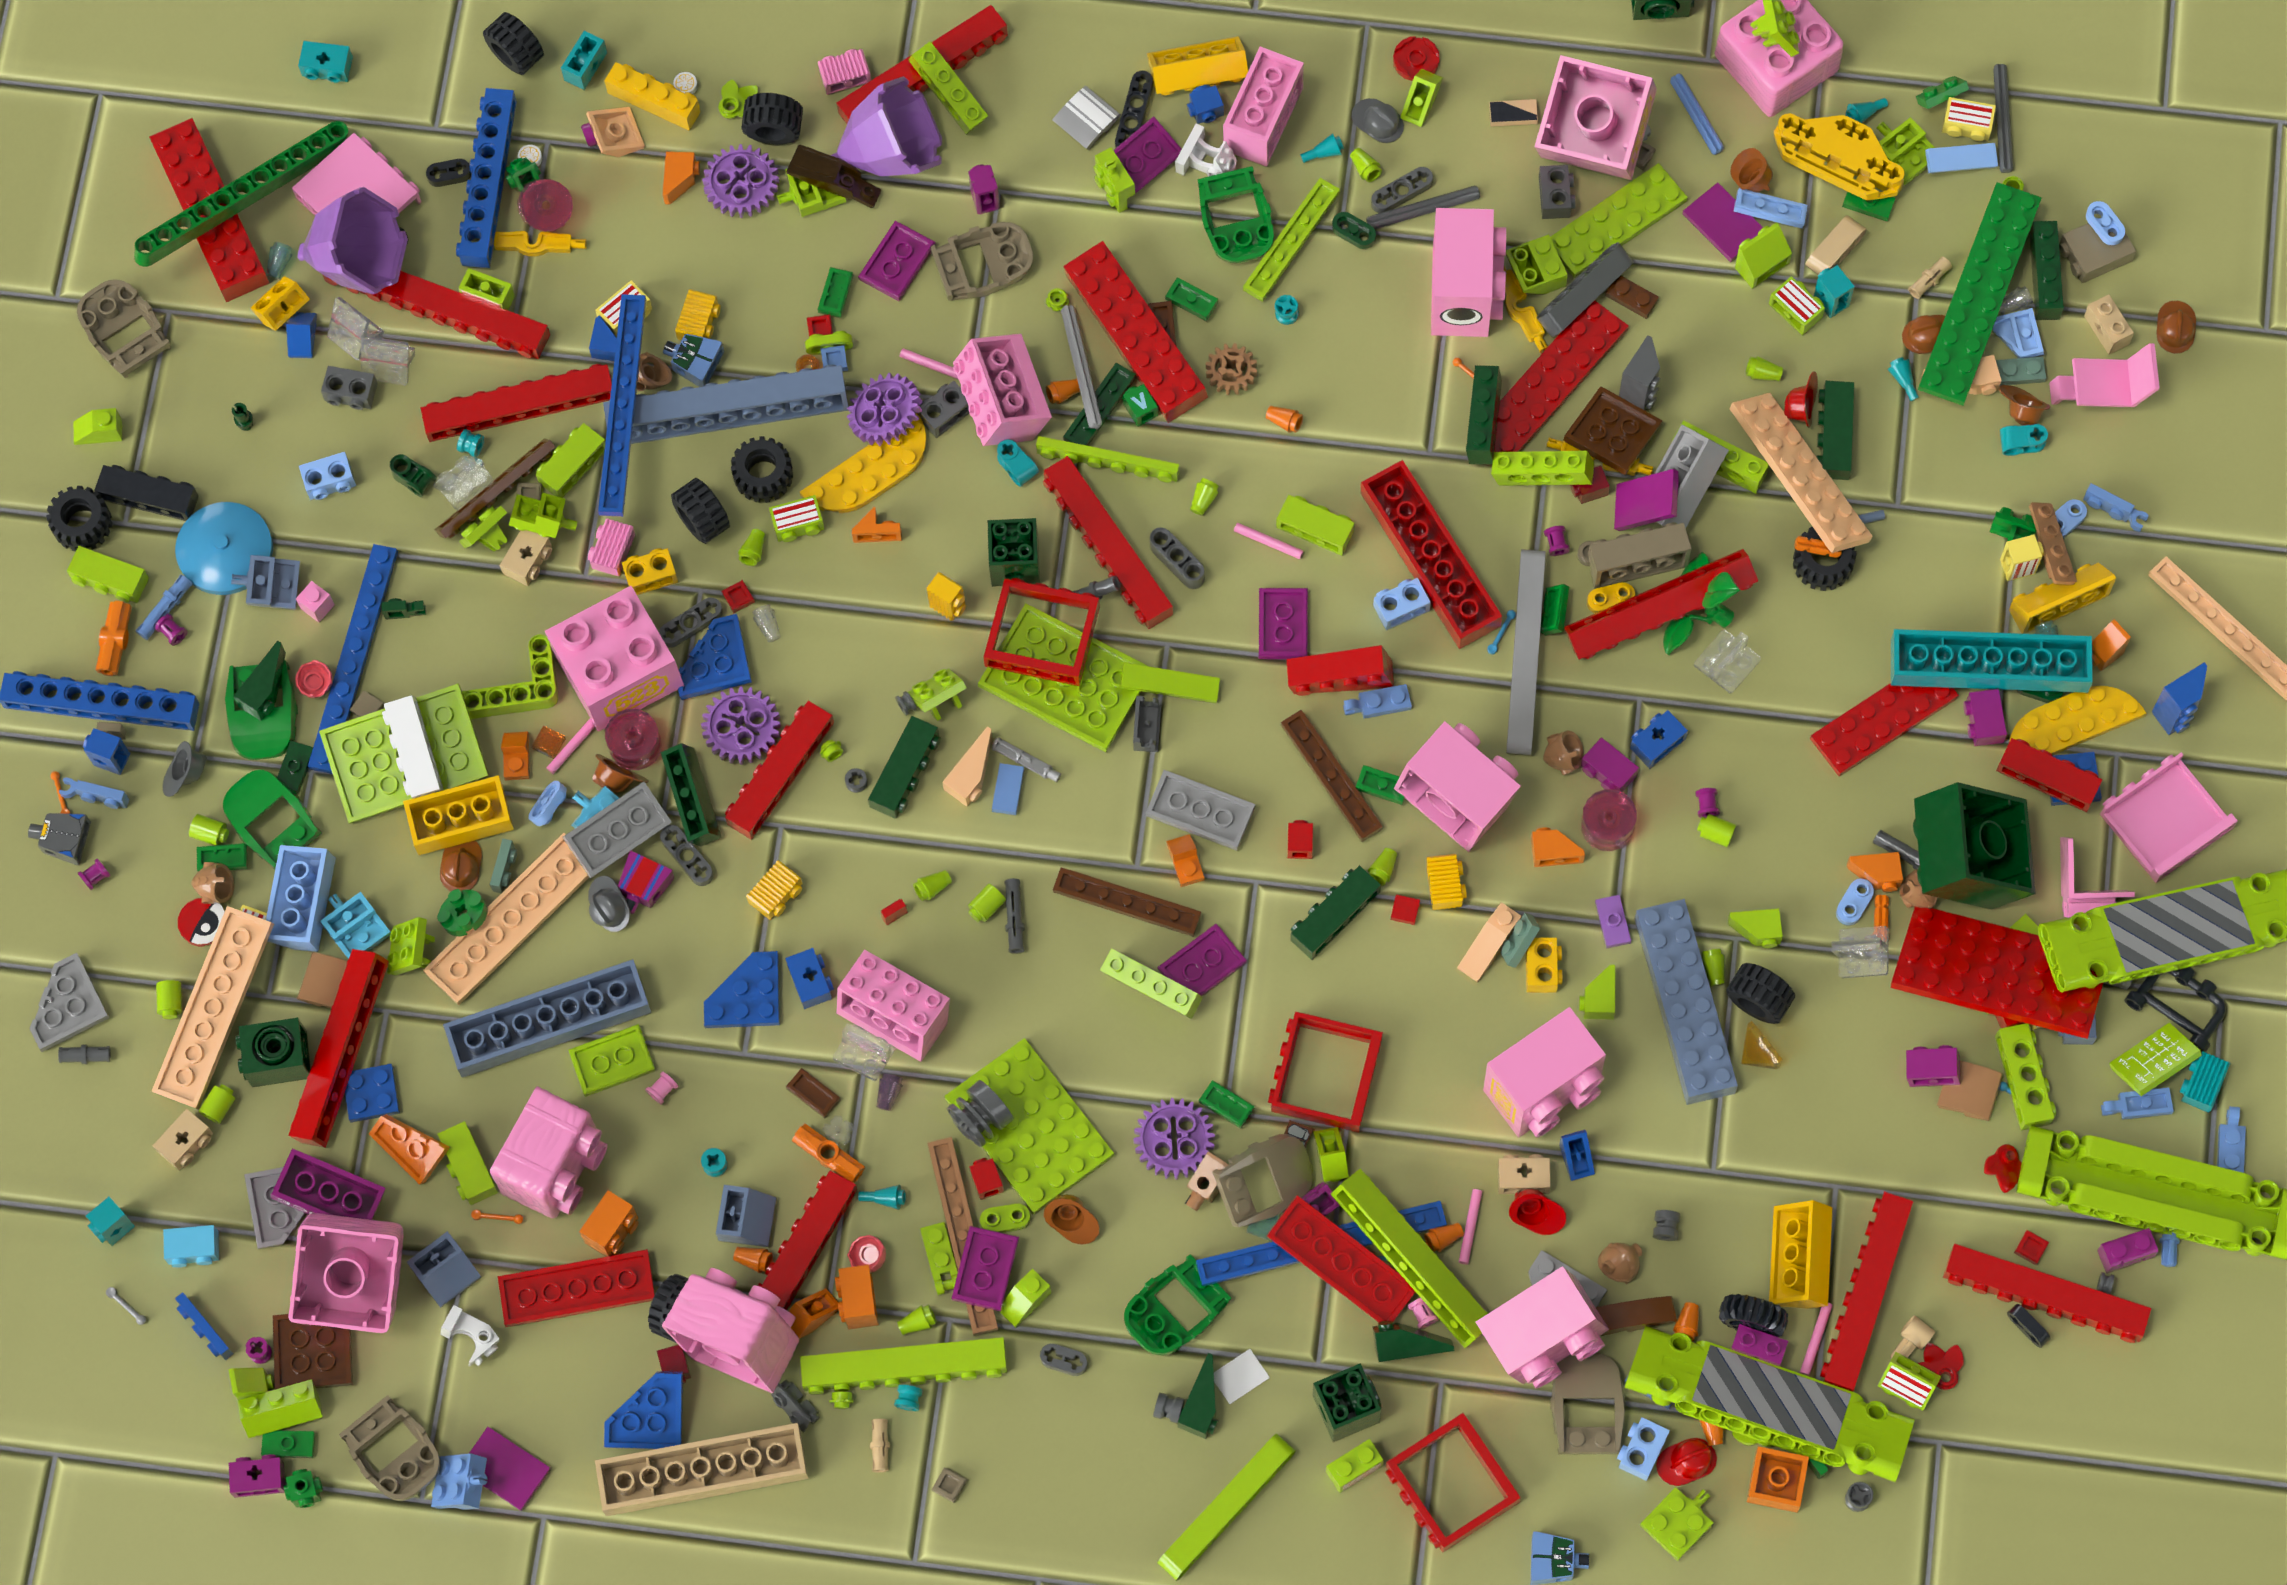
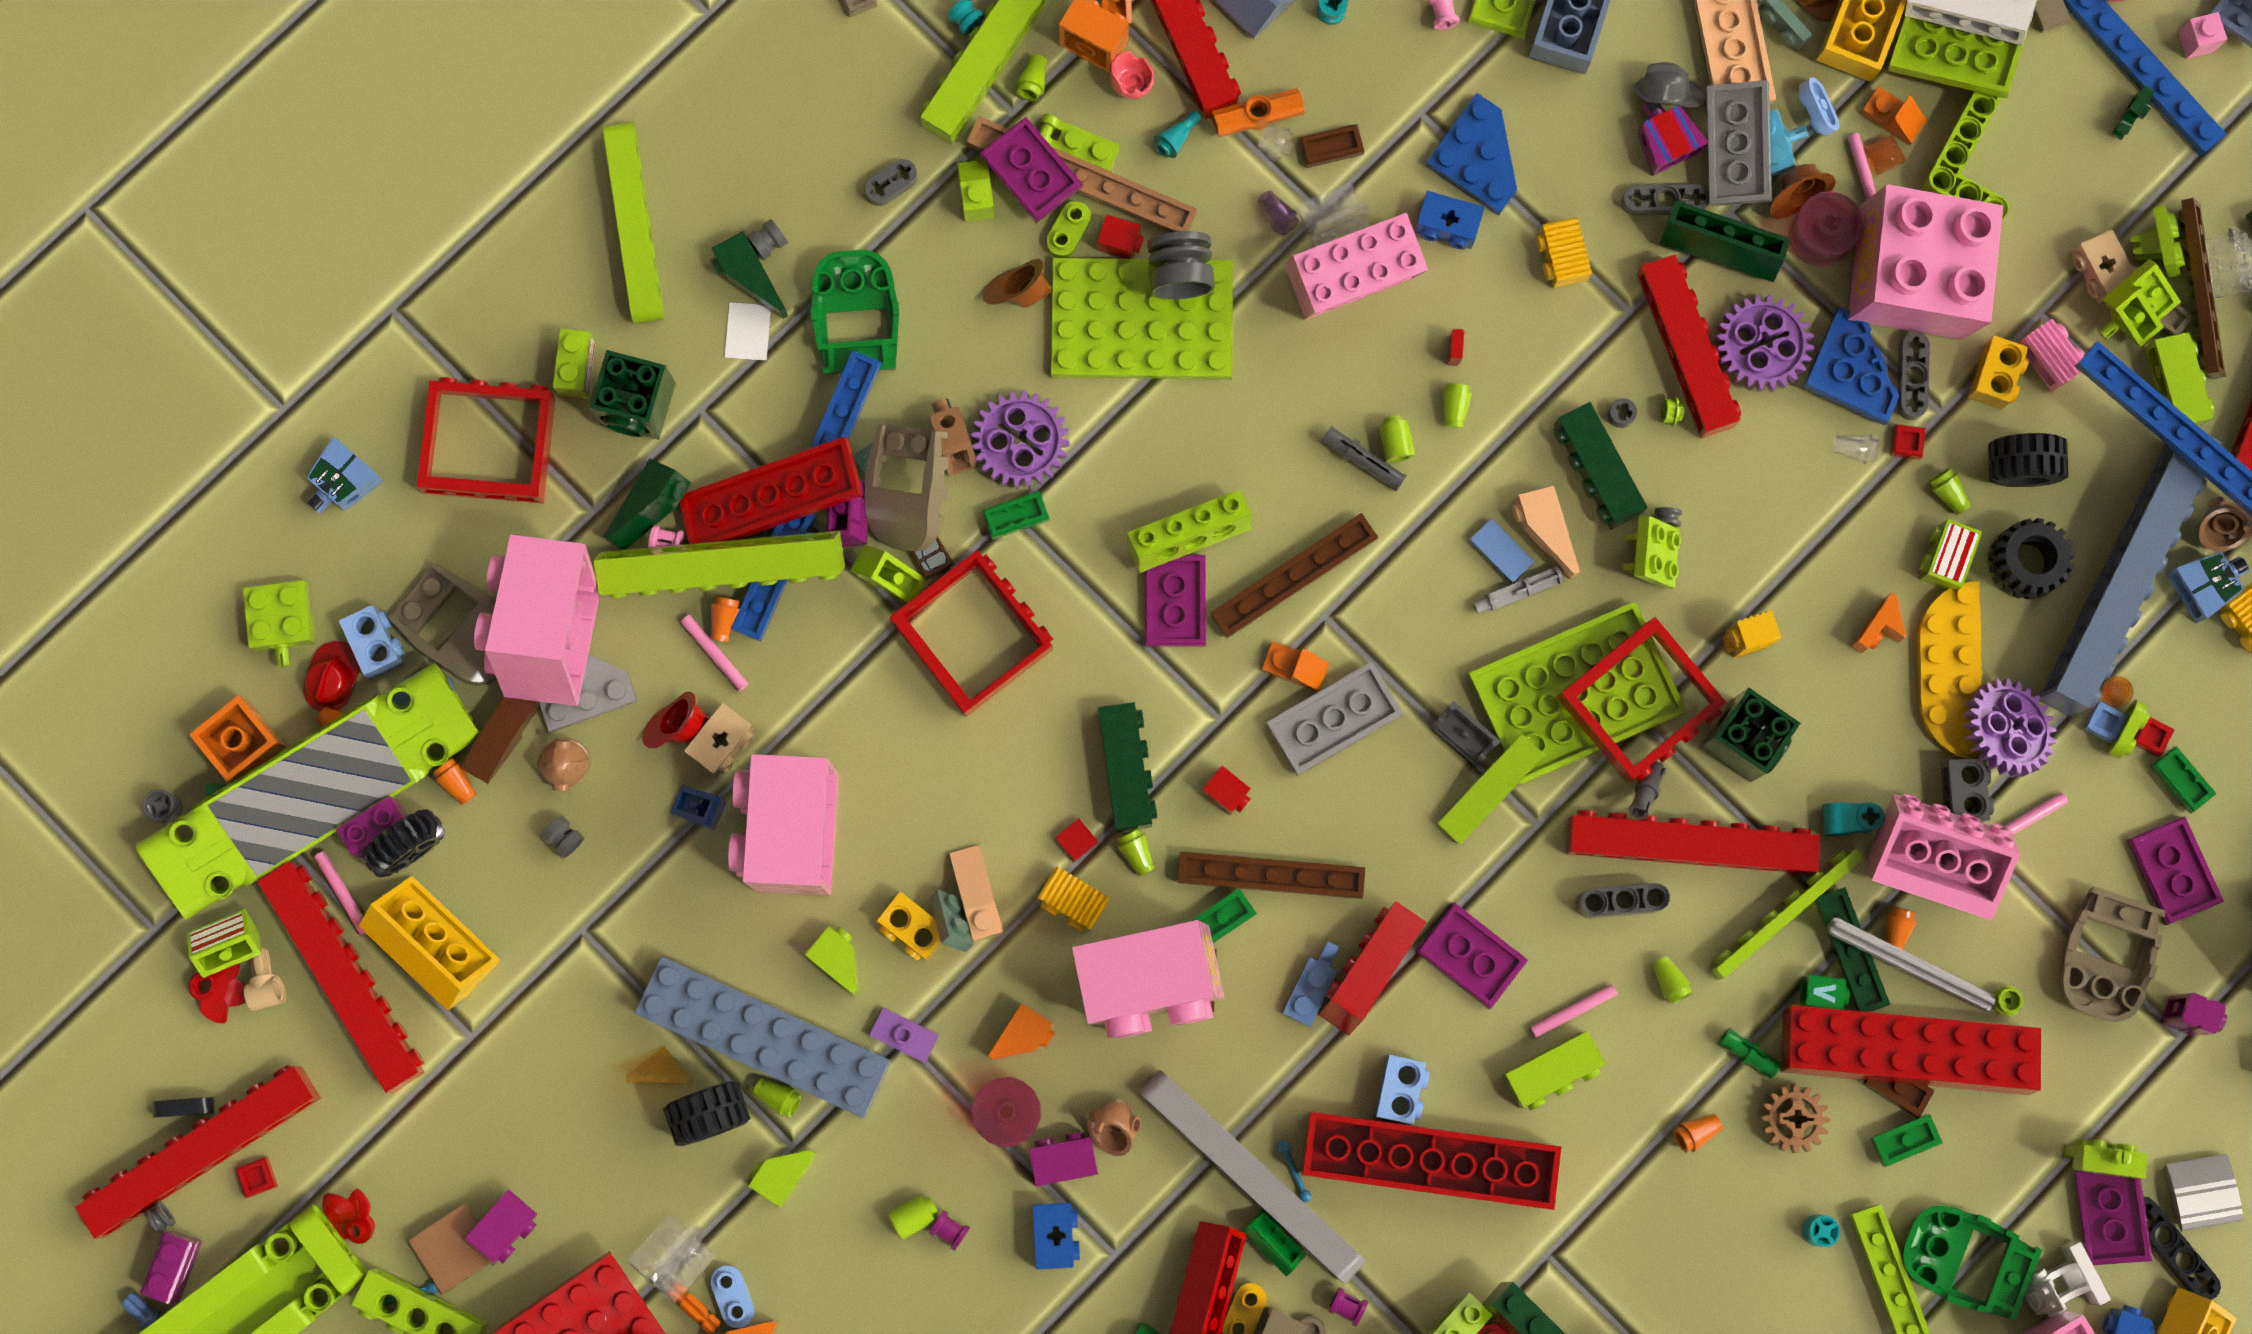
camera: 120 degrees right, 10 degrees up
none -> green pin [1718,1028,1782,1080]

